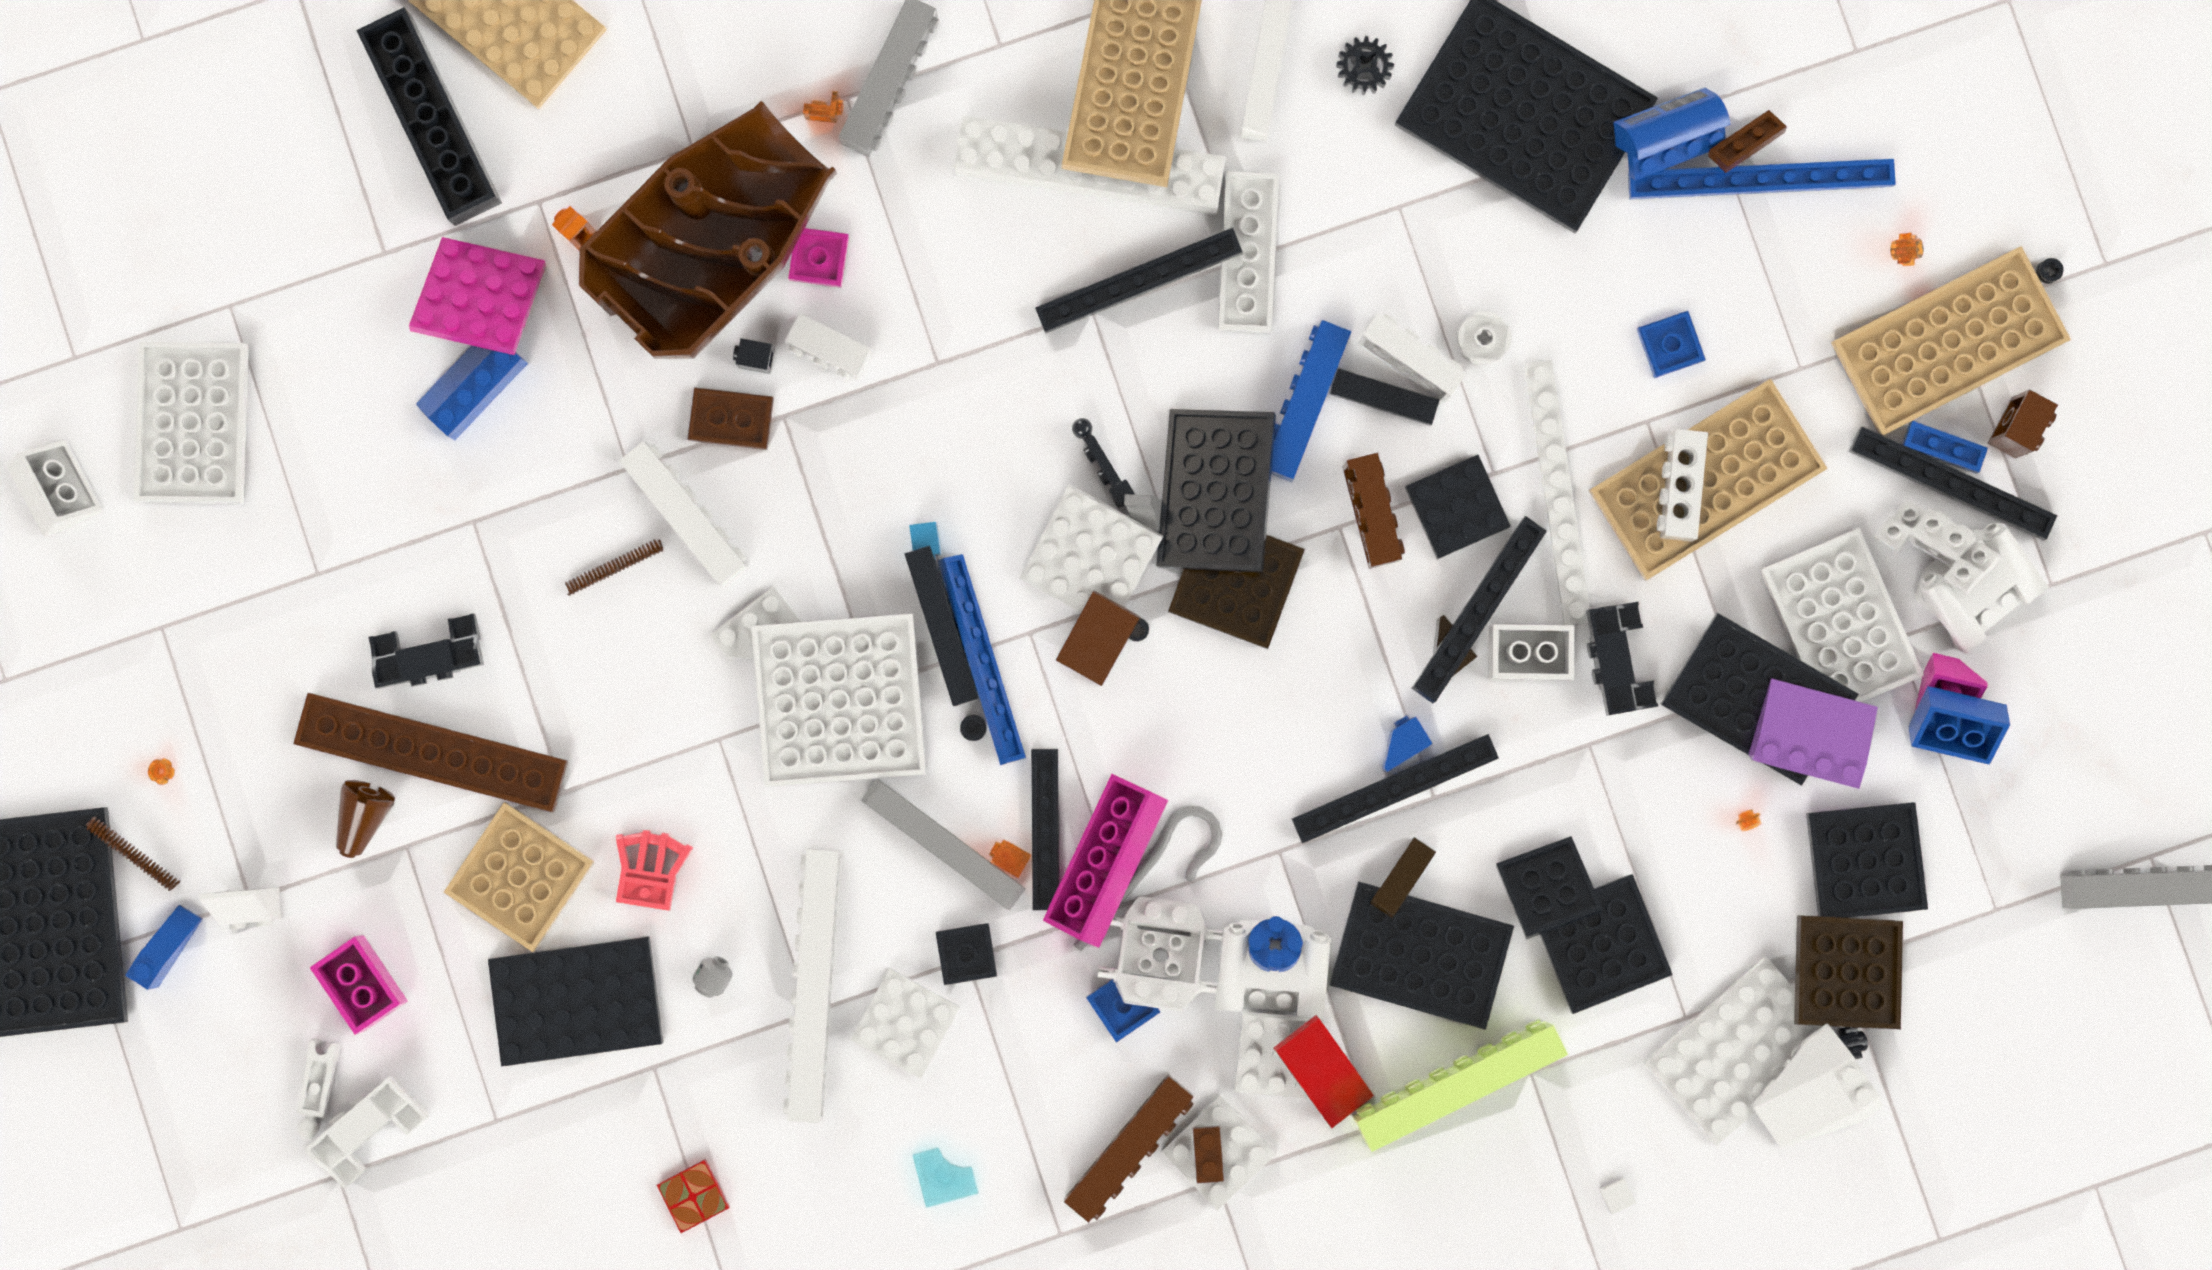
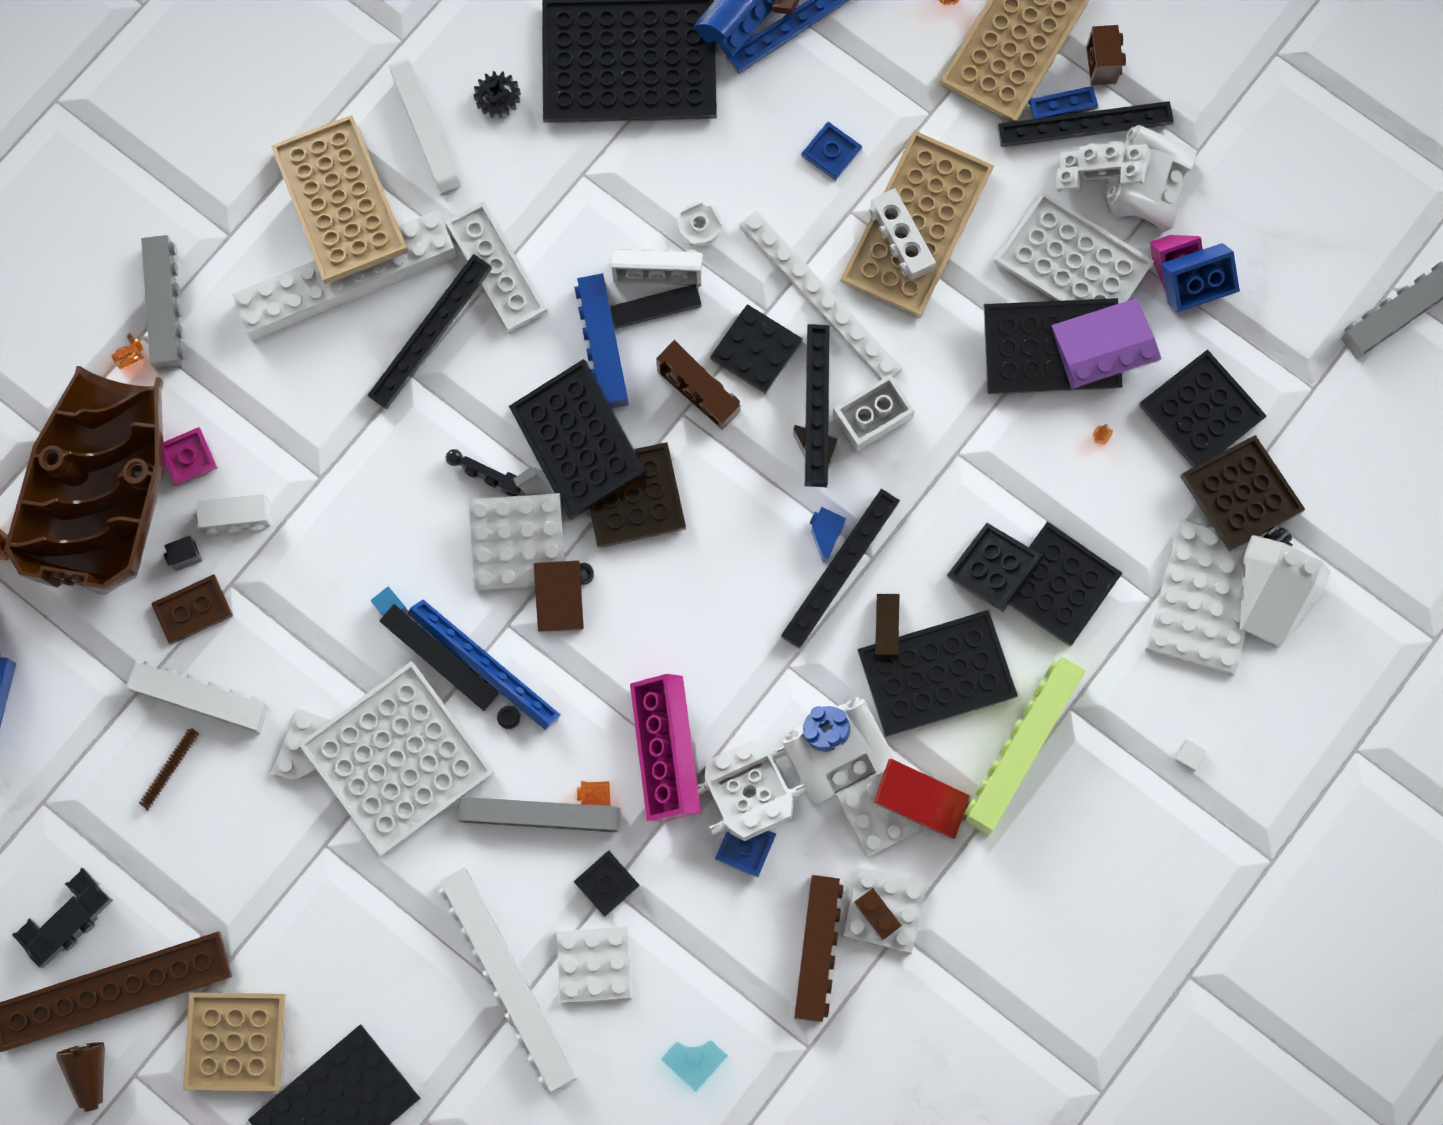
camera: 30 degrees left, 10 degrees down
coral plate [616,830,693,911] -> none
light grey head [692,956,733,998] -> none
black tile [1031,749,1059,911] -> none
light grey piece [1073,806,1223,951] -> none
black bracket [1586,601,1659,716] -> none

